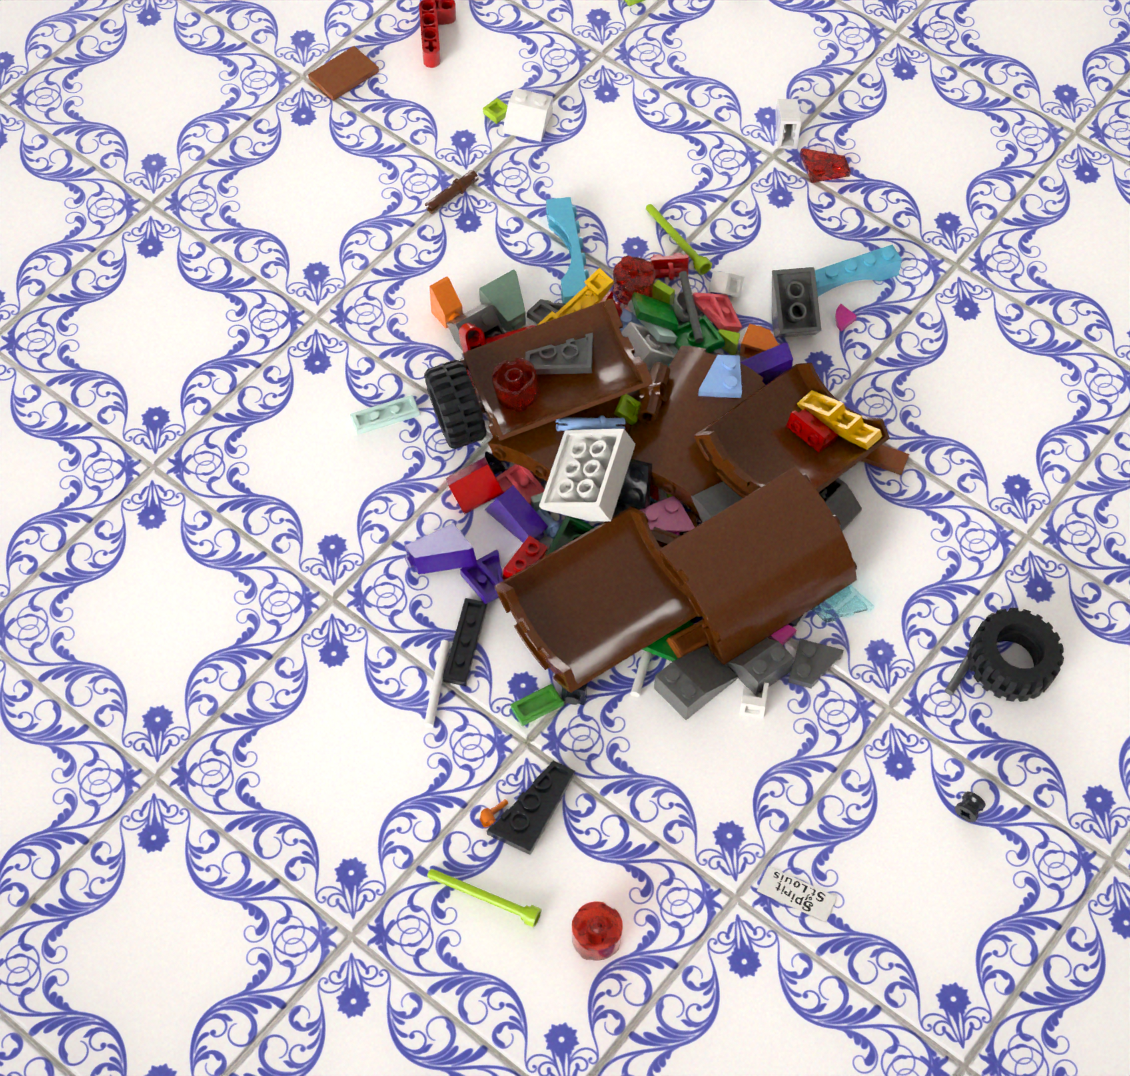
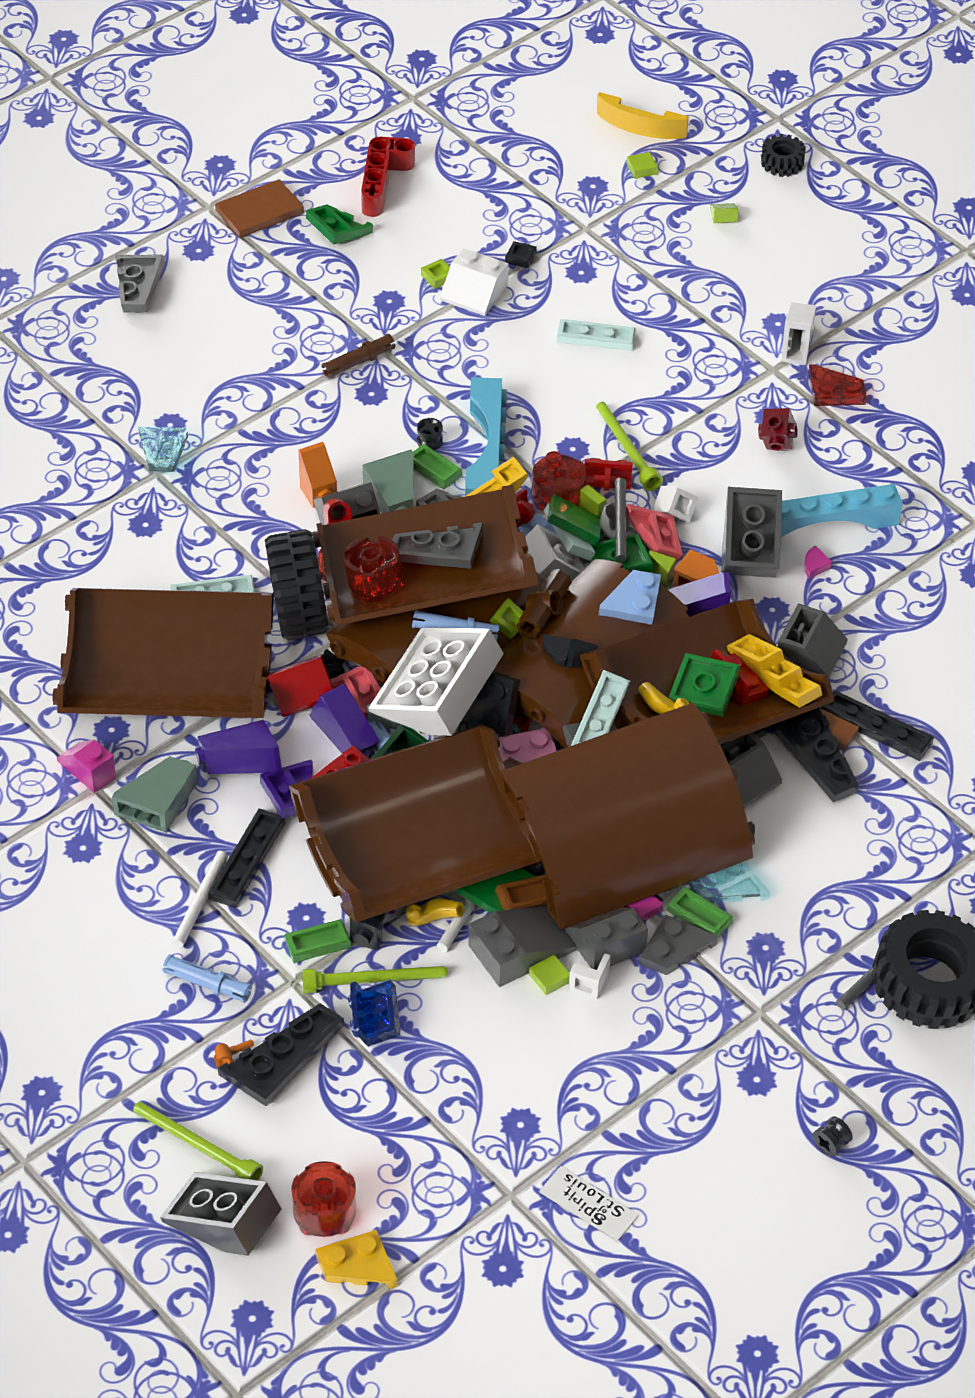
camera: 10 degrees right, 10 degrees down
none -> reddish brown panel [52,588,274,718]
none -> dark pink slope [57,740,116,793]
none -> sand green slope [112,756,197,833]
none -> dark grey wing [115,254,165,313]
none -> clear light blue wing [138,427,189,472]
none -> dark grey slope [160,1172,282,1256]
none -> light blue pin [162,954,252,1003]
none -> lime piece [302,966,448,994]
none -> green wing [306,204,374,245]
none -> yellow wing [315,1230,398,1288]
none -> clear blue bracket [348,980,401,1047]
none -> yellow arm [406,898,465,926]
none -> bright green tile [413,444,462,490]
none -> black wheel [417,418,443,450]
none -> black tile [505,241,537,269]
none -> lime tile [529,955,570,995]
none -> black tile [543,634,570,667]
none -> light aqua tile [556,319,636,351]
none -> black tile [566,639,599,668]
none -> light aqua tile [571,670,630,746]
none -> yellow arm [638,682,689,714]
none -> bright green tile [667,887,733,939]
none -> green tile [669,653,741,717]
none -> lime slope [710,203,739,223]
none -> dark red brick [758,408,798,451]
none -> black wing [770,707,858,803]
none -> dark grey slope [778,603,848,678]
none -> black tile [820,690,934,761]

